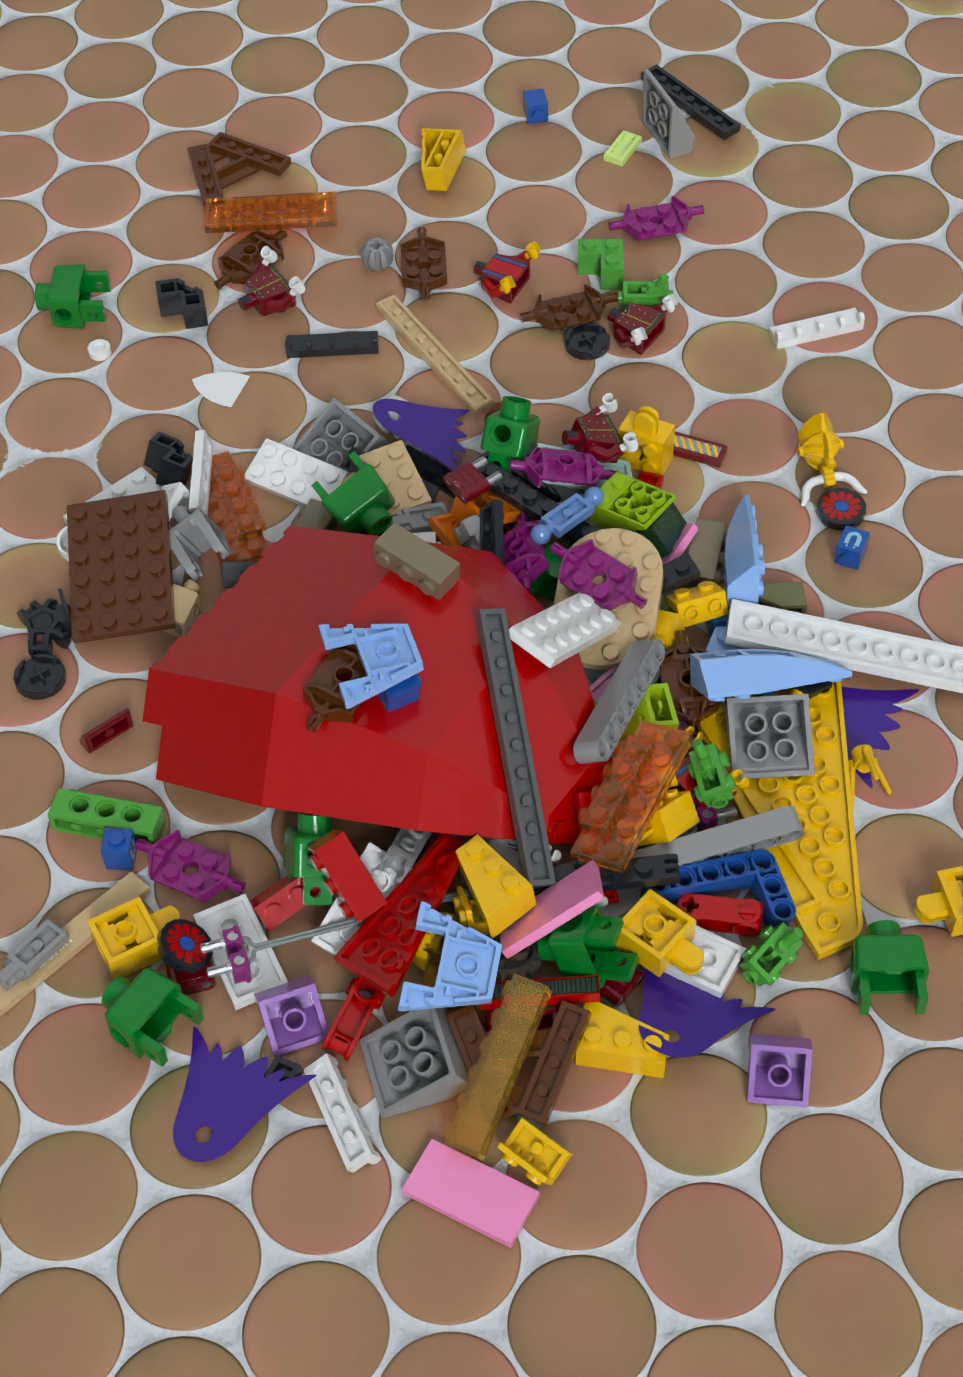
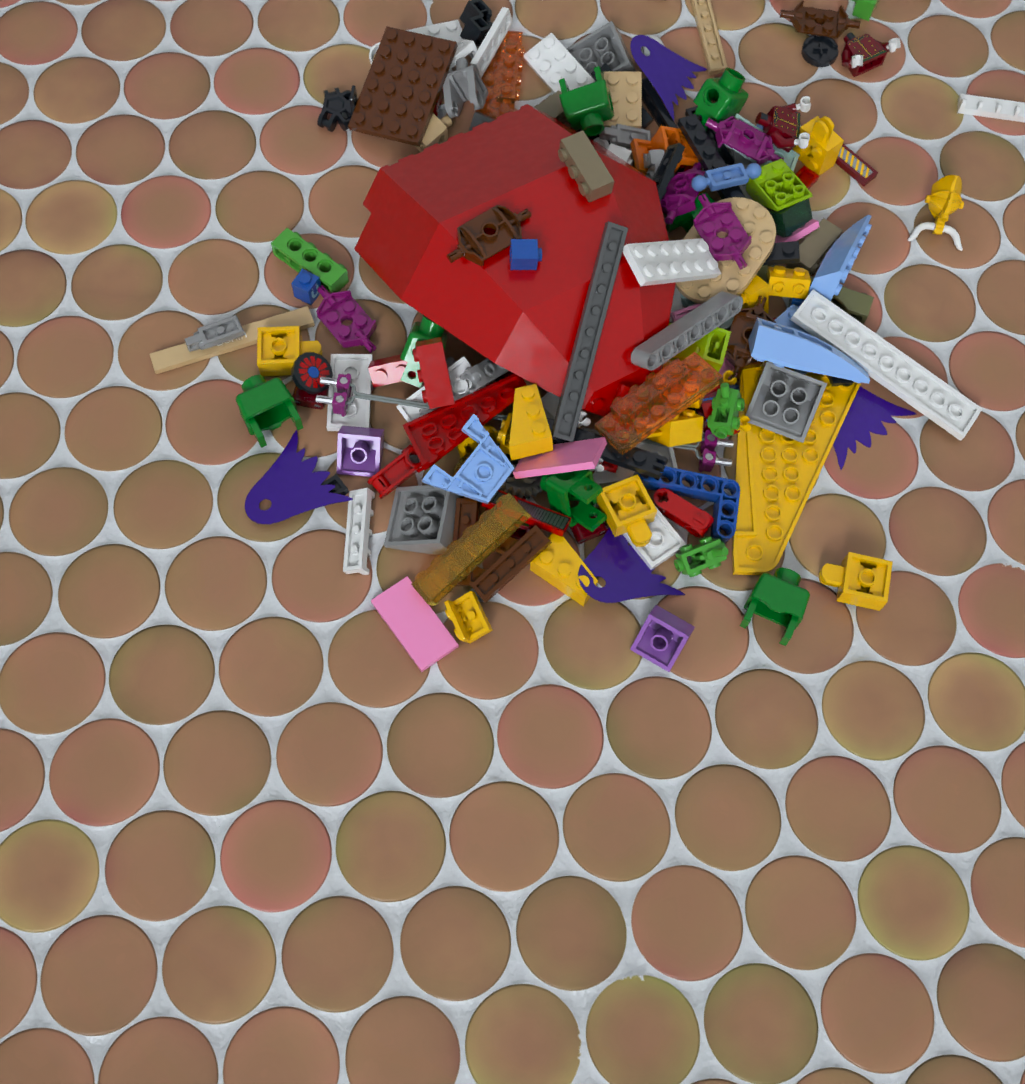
camera: 20 degrees right, 15 degrees up
black tile [13,654,67,700] -> none
dark red slope [79,708,133,753] -> none
light blue wing [318,624,424,709] -> none
dark red piece [443,456,502,504] -> none
light grey beam [613,806,805,891] -> none
bright green brick [618,273,673,311] -> none
tile [816,488,866,530] -> none
blue brick [834,525,870,570] -> none
yellow plant [848,744,892,809] -> none

